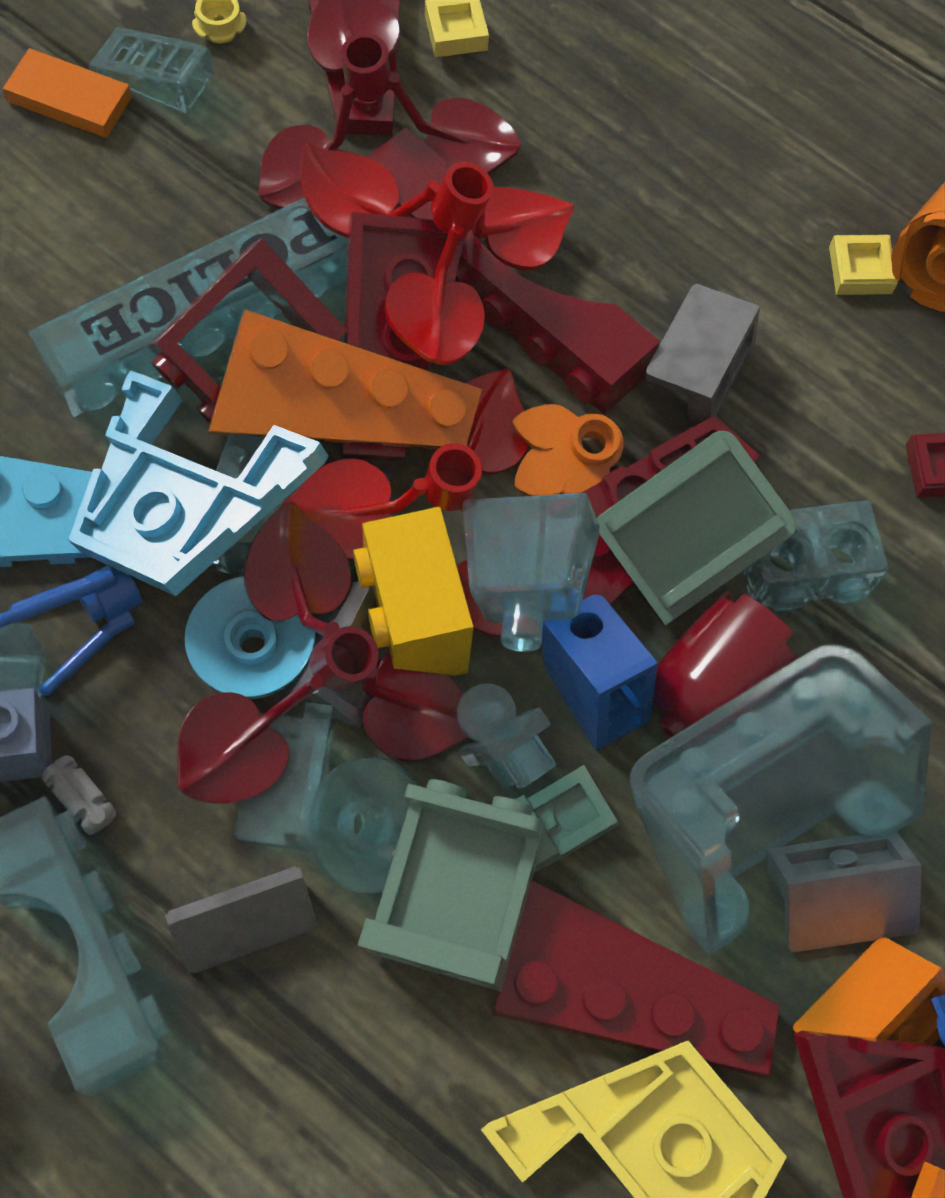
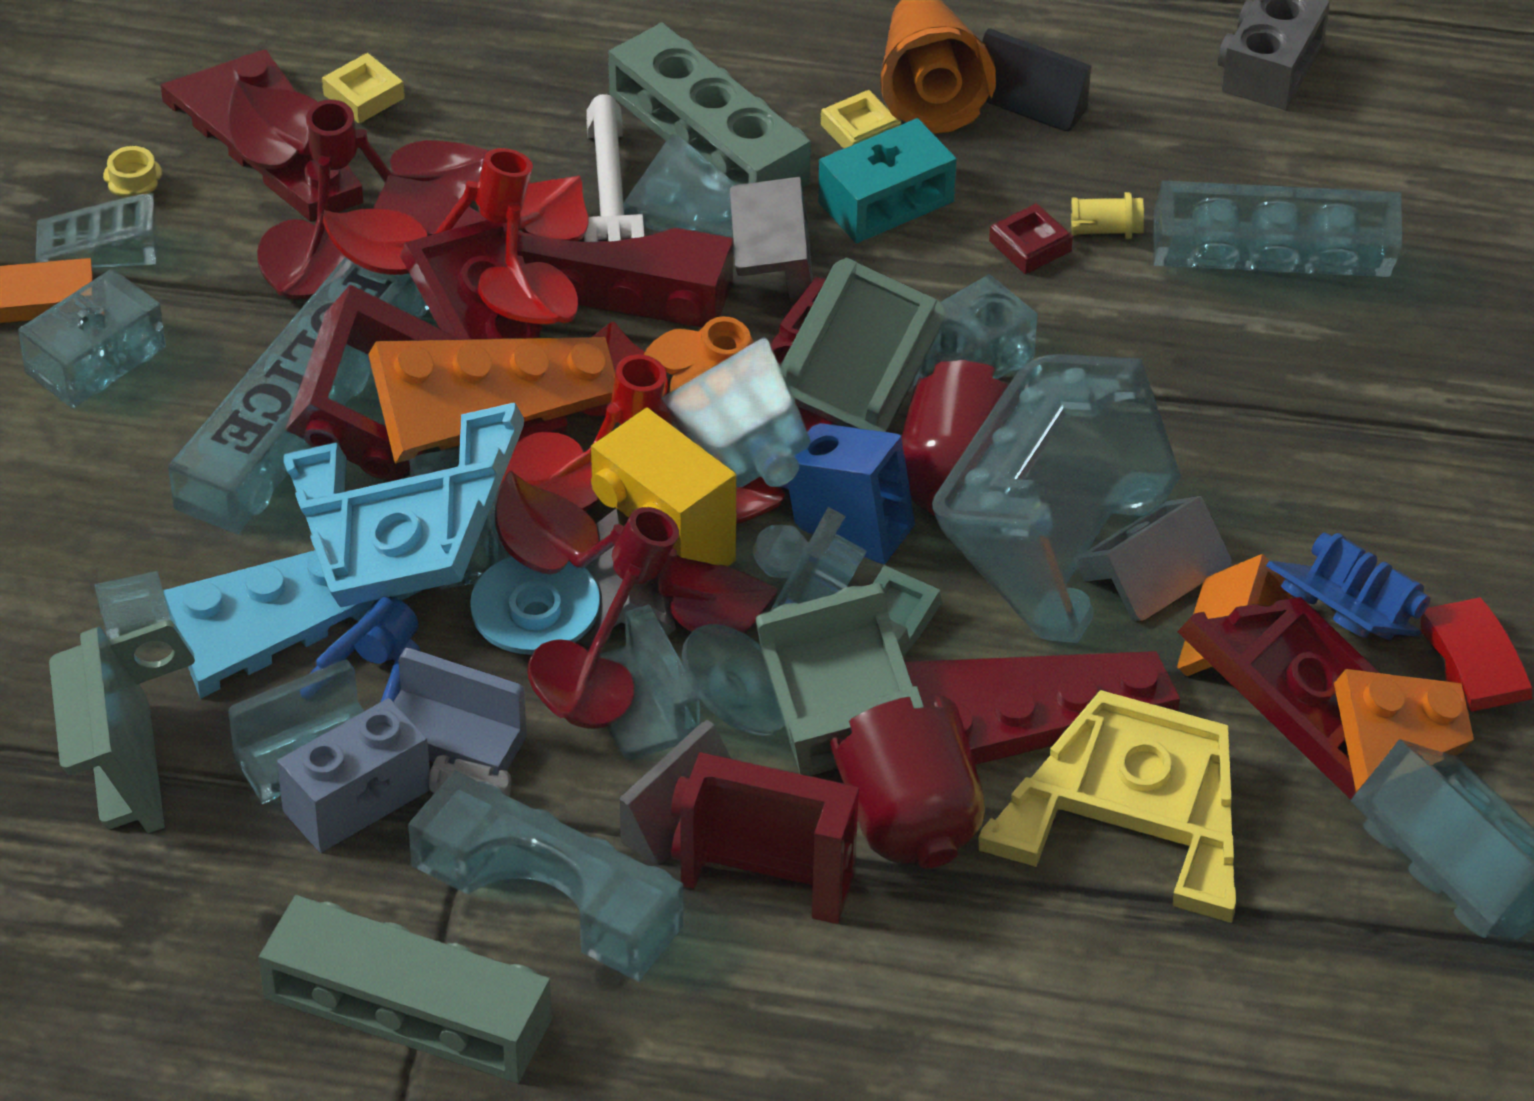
camera: 25 degrees left, 20 degrees down
none -> clear light blue brick [18,268,166,409]
none -> sand blue panel [394,648,527,776]
none -> white hinge [584,94,644,242]
none -> sand green brick [608,22,812,193]
none -> clear light blue wing [623,134,736,250]
none -> dark red panel [671,752,859,924]
none -> teal brick [818,118,957,244]
none -> dark red cylinder [830,696,986,868]

